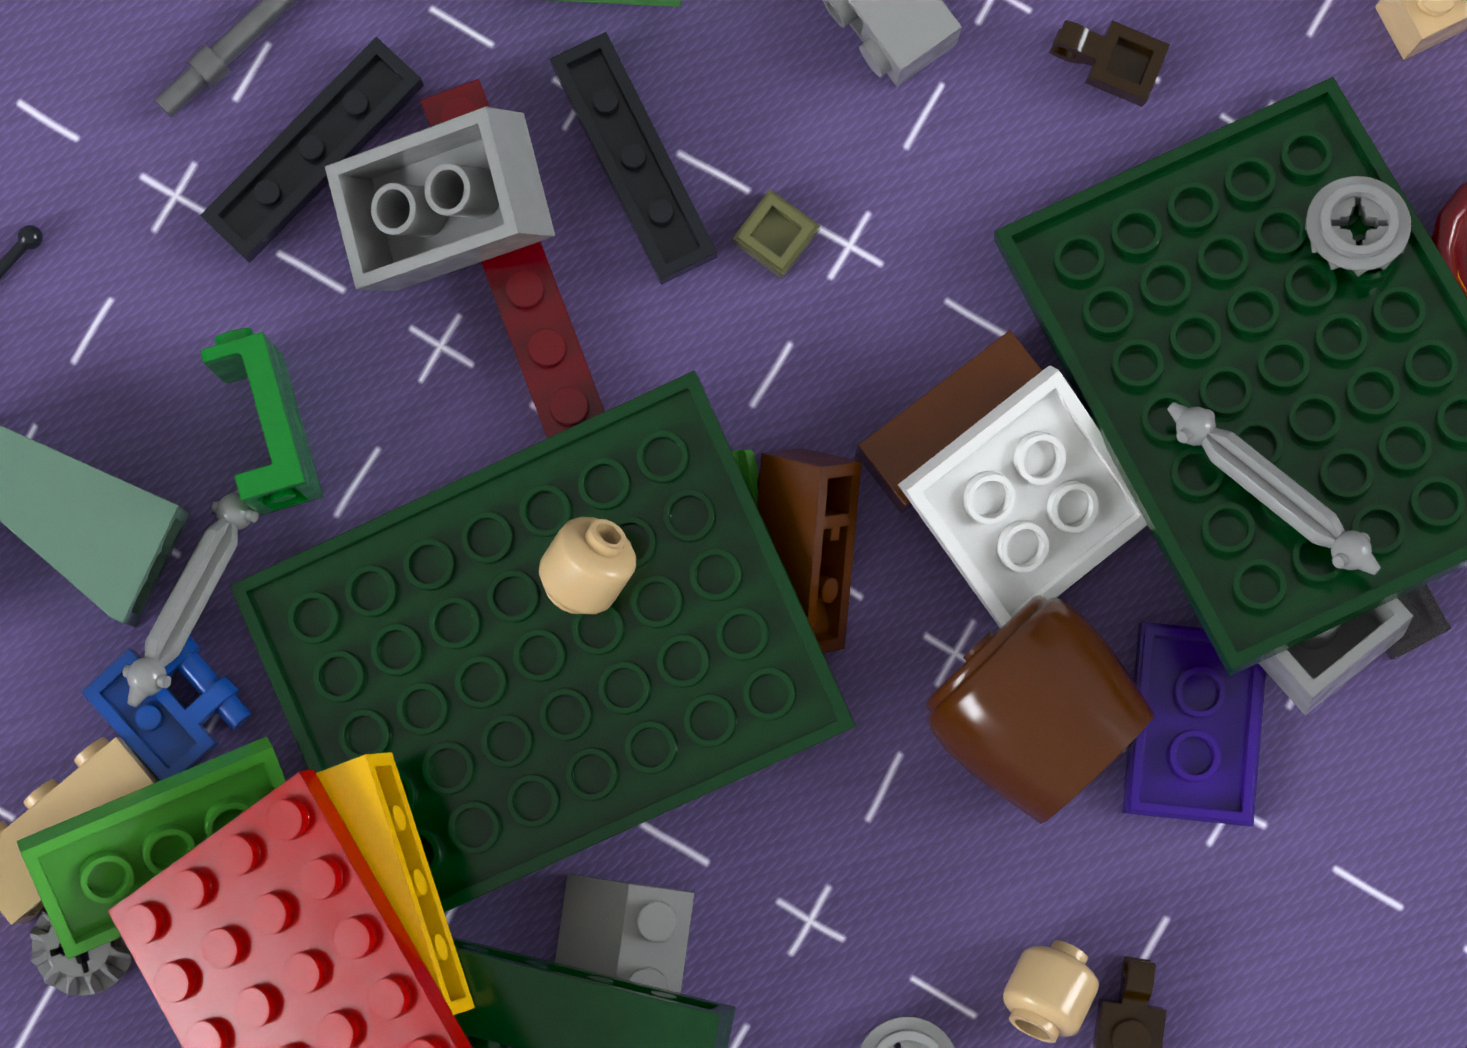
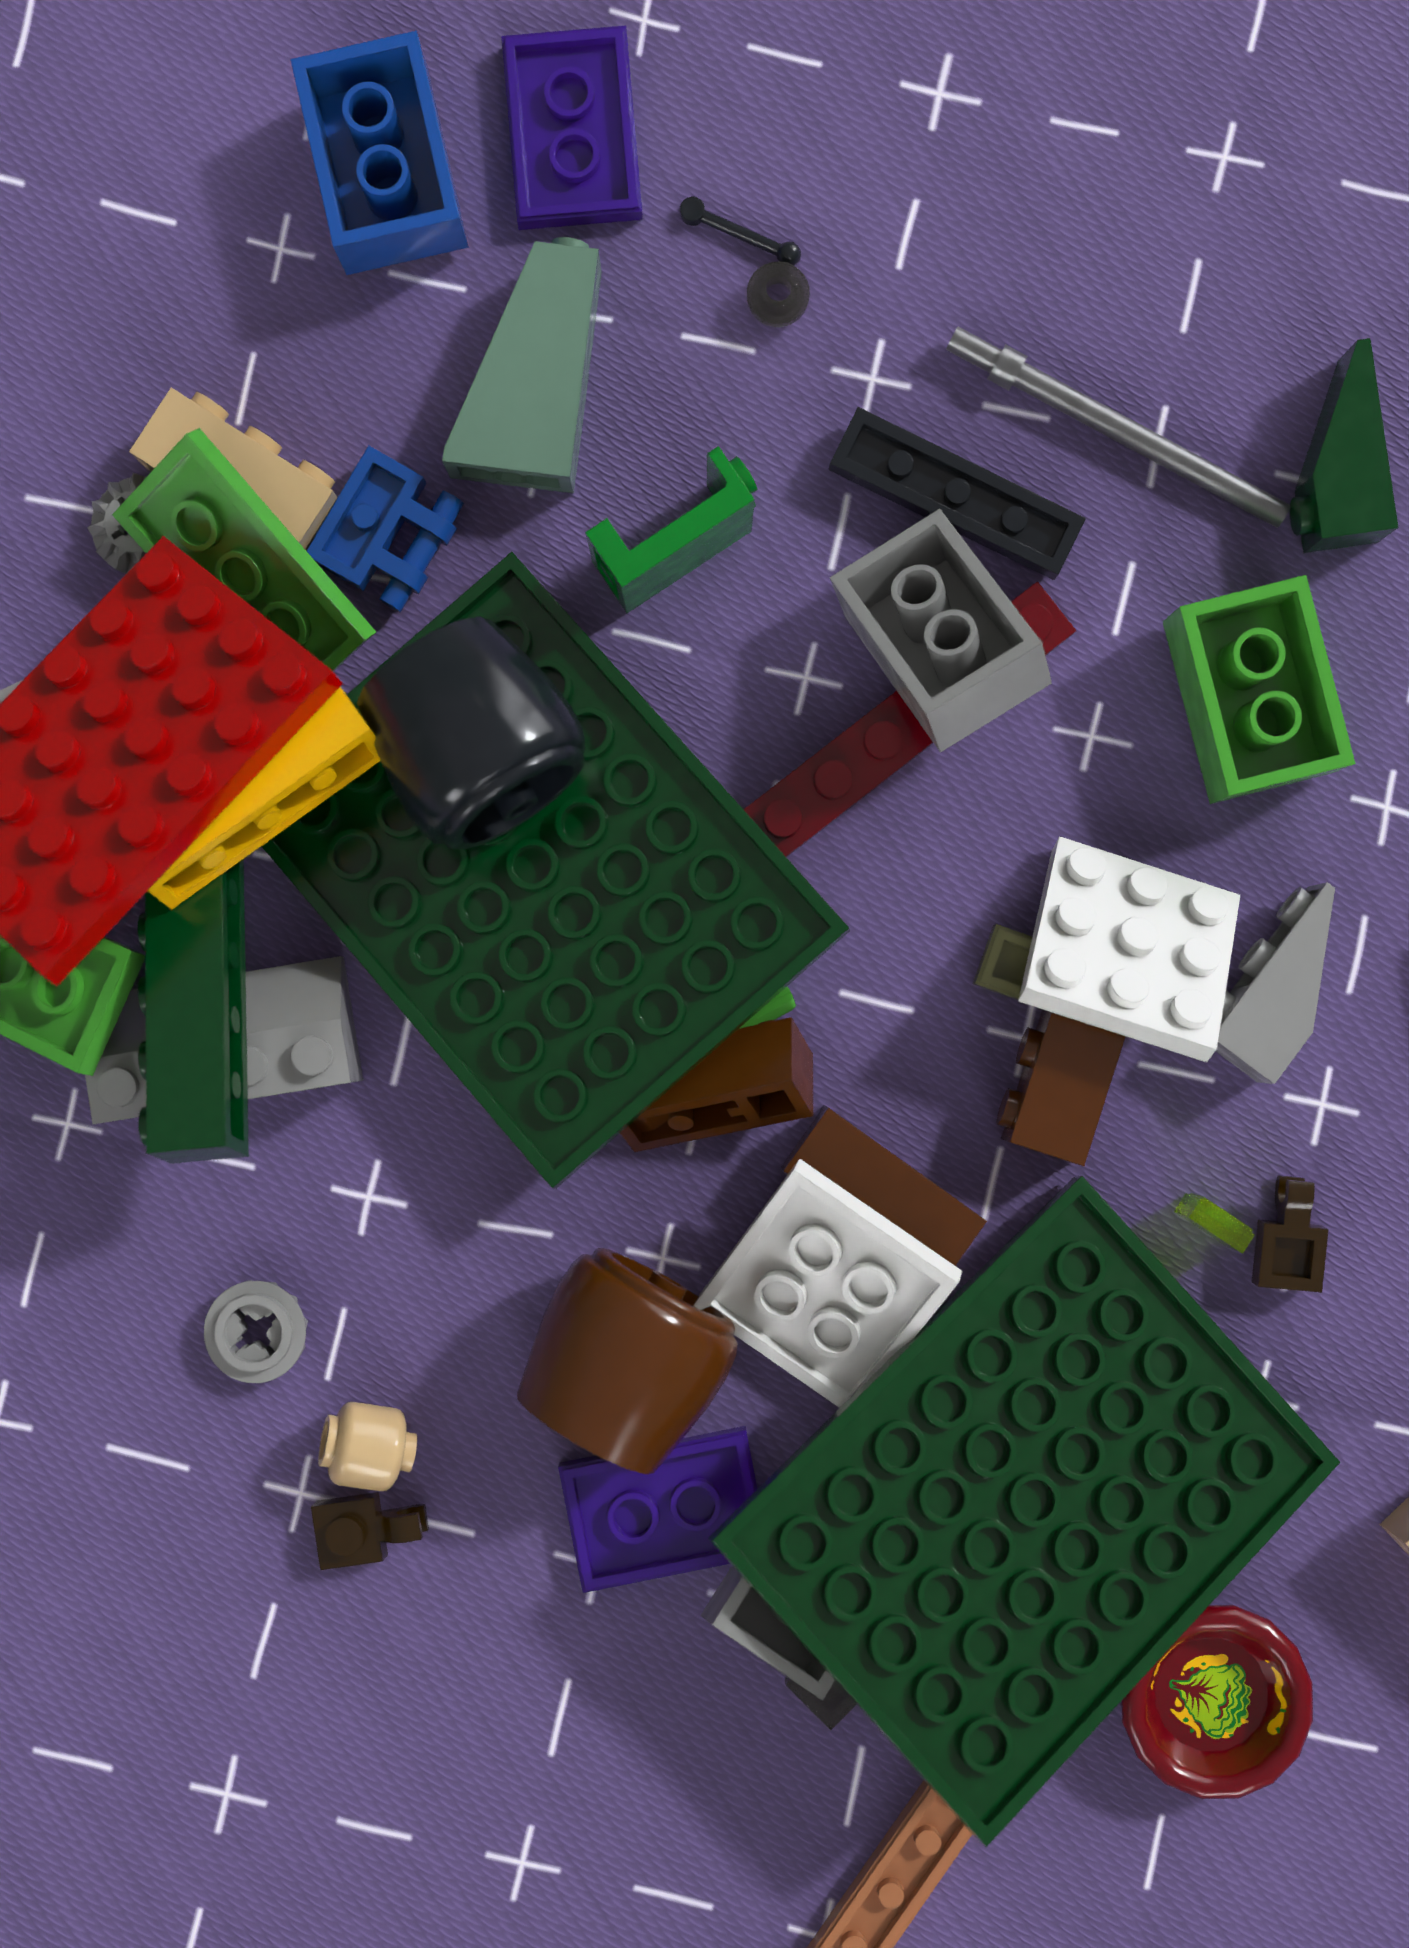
camera: 75 degrees right, 5 degrees up
light grey wheel [123,490,259,707] -> none
tan head [539,517,636,614] -> none
black plate [550,32,717,285] -> none
light grey wheel [1167,402,1381,575] -> none
light grey gear [1305,176,1411,277] -> none
none -> black piece [357,616,585,849]
none -> clear smoke plate [747,262,810,327]
none -> reddish brown brick [996,1009,1126,1166]
none -> white plate [1018,836,1240,1062]
none -> clear neon green tile [1174,1193,1255,1254]

